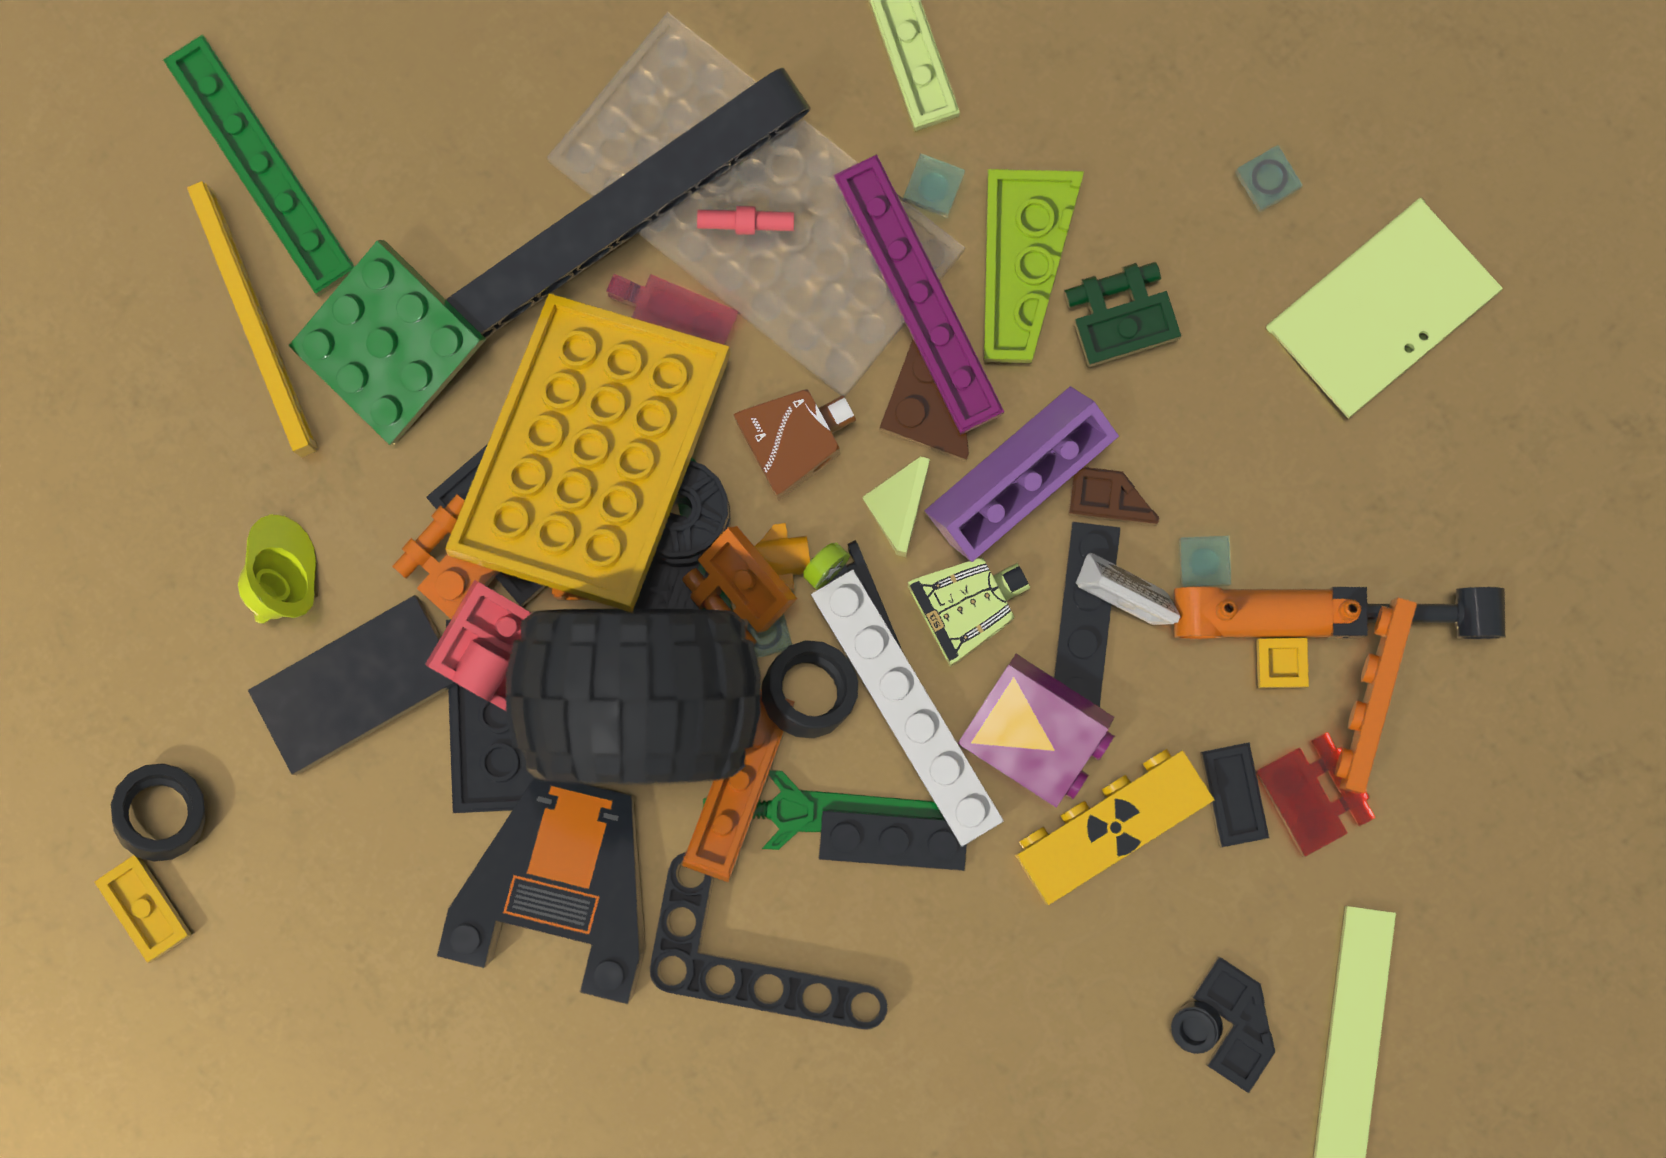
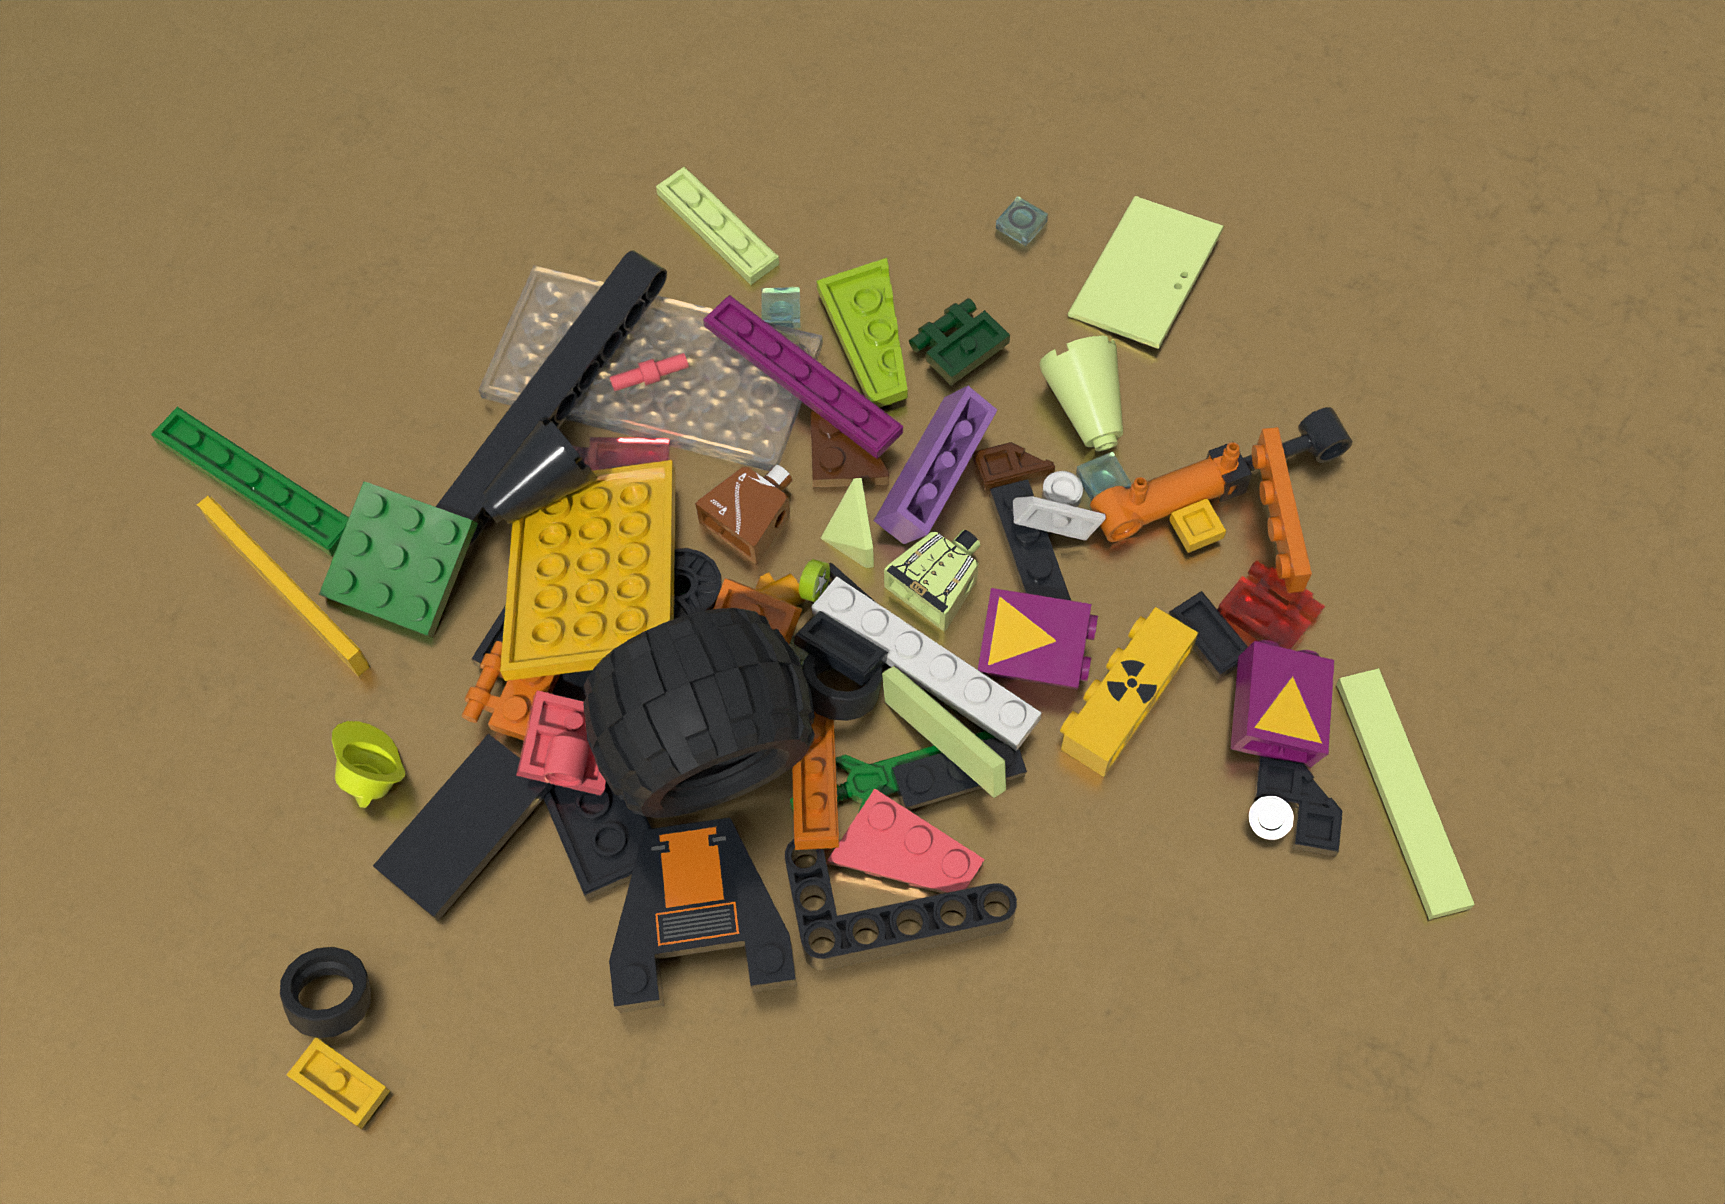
camera: 30 degrees left, 20 degrees down
none -> black cone [482,415,598,524]
none -> black tile [794,611,888,686]
none -> coral wing [827,789,985,894]
none -> yellowish green tile [882,666,1006,798]
none -> yellowish green cone [1039,335,1123,451]
none -> white tile [1042,471,1083,507]
none -> magenta brick [1231,640,1334,768]

